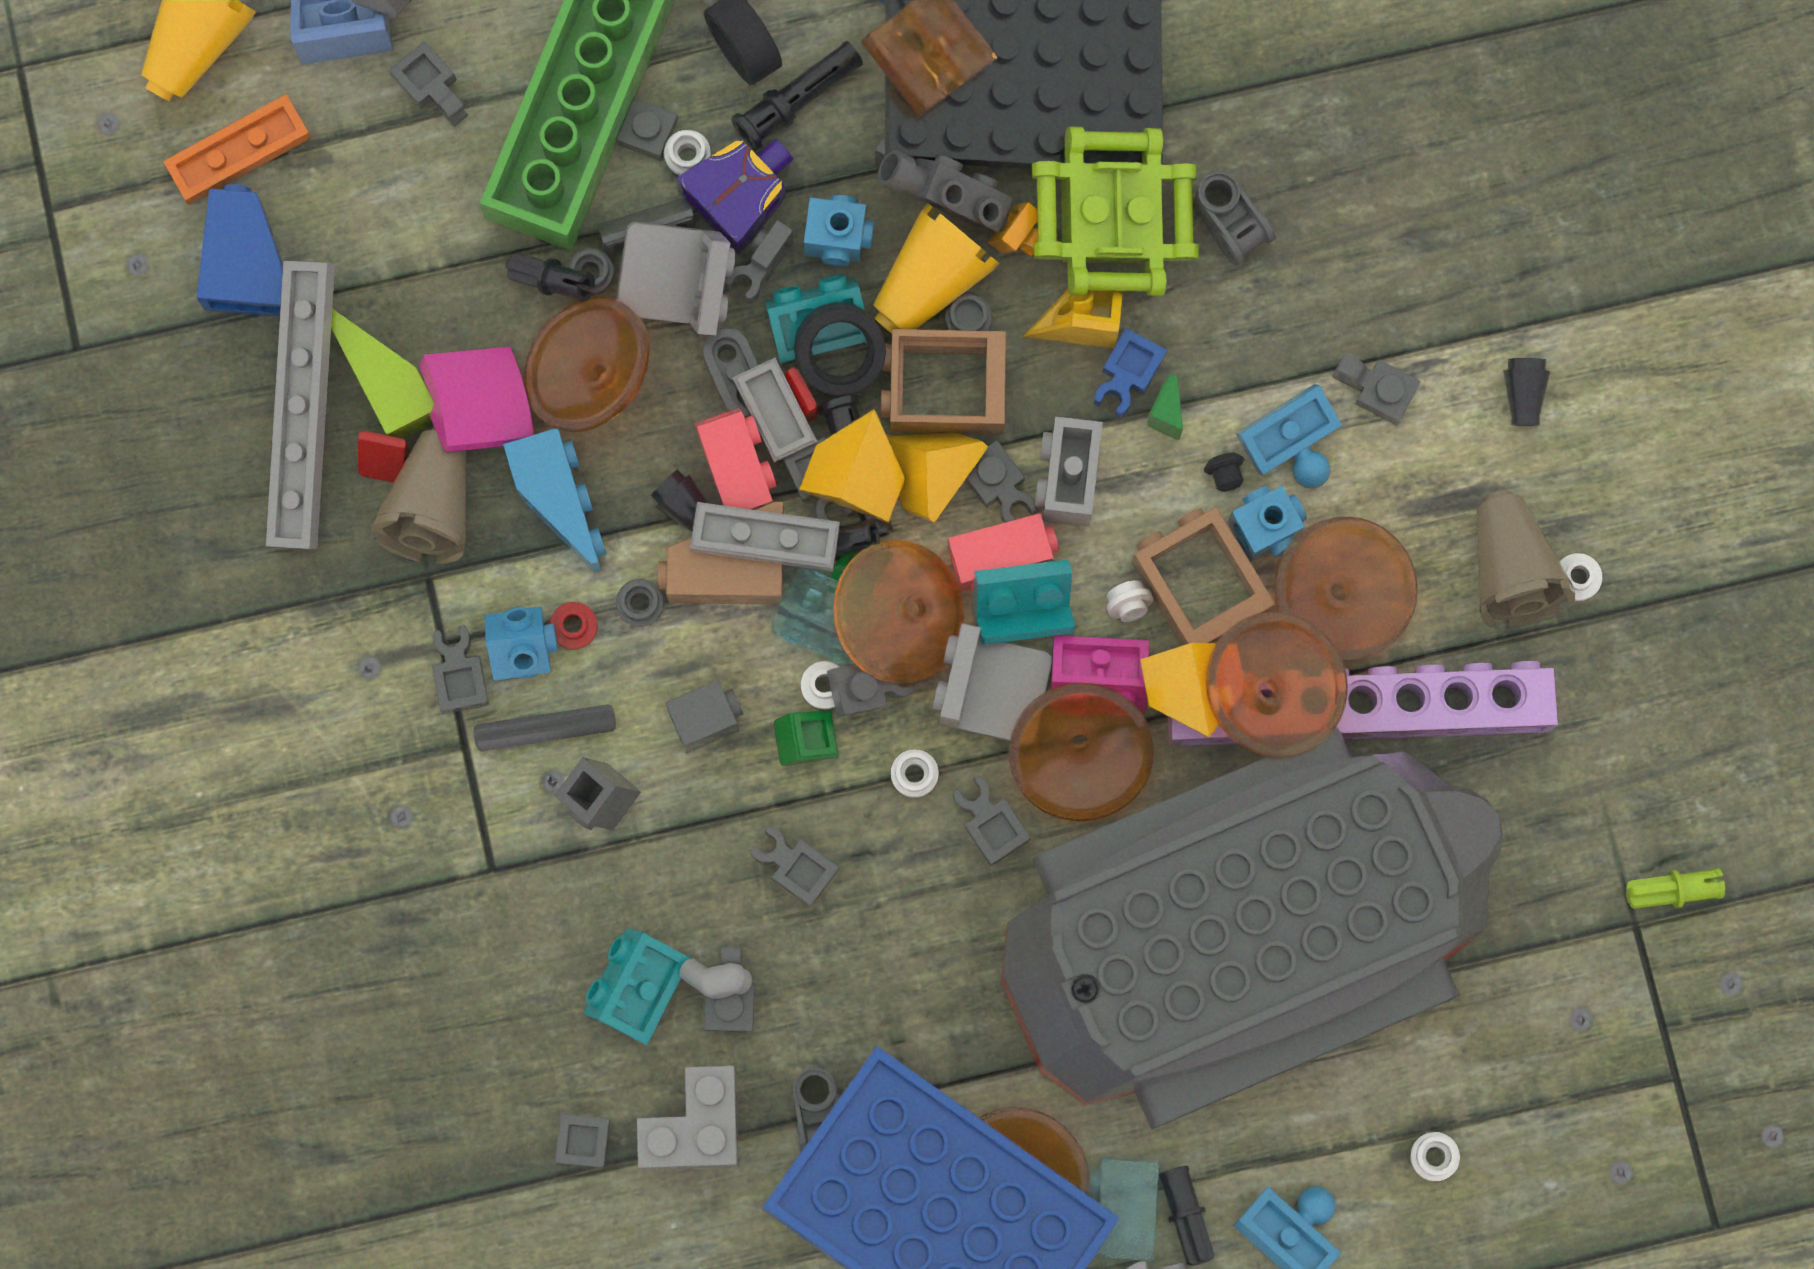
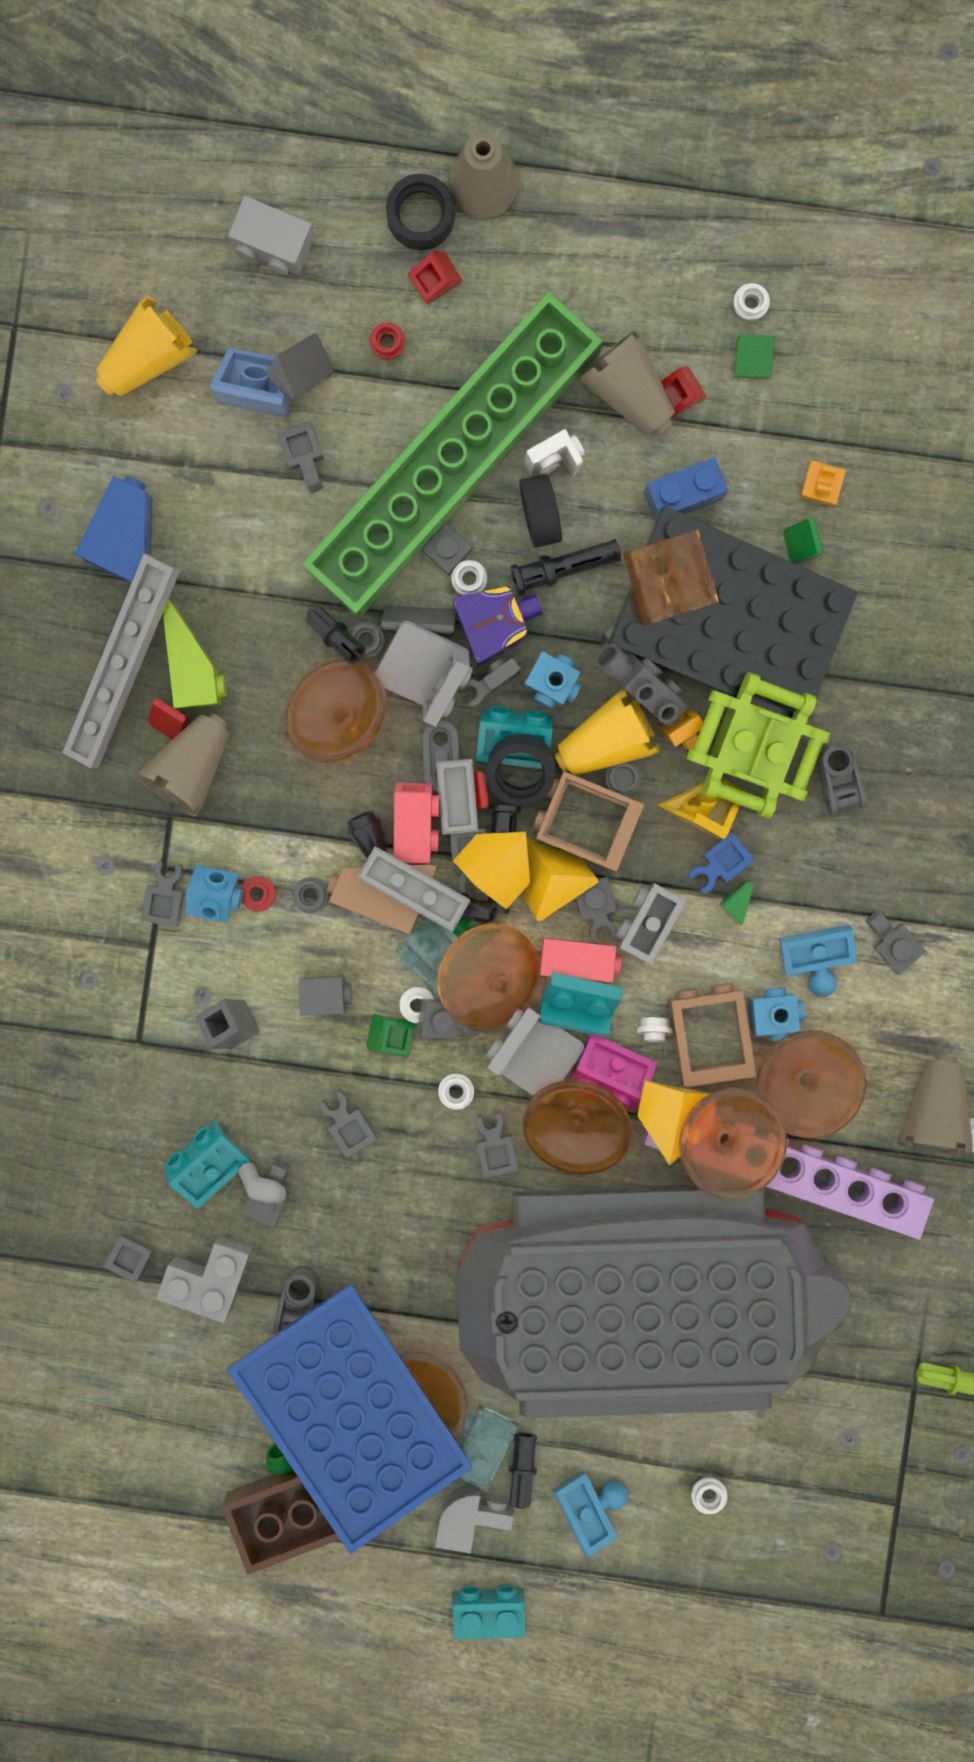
camera: 25 degrees right, 10 degrees up
orange plate [163,94,311,206] -> none
dark pink slope [419,346,534,452] -> none
dark grey axle [474,704,616,751] -> none
dark azure slope [503,428,606,573] -> none
black piece [1203,452,1245,492] -> none

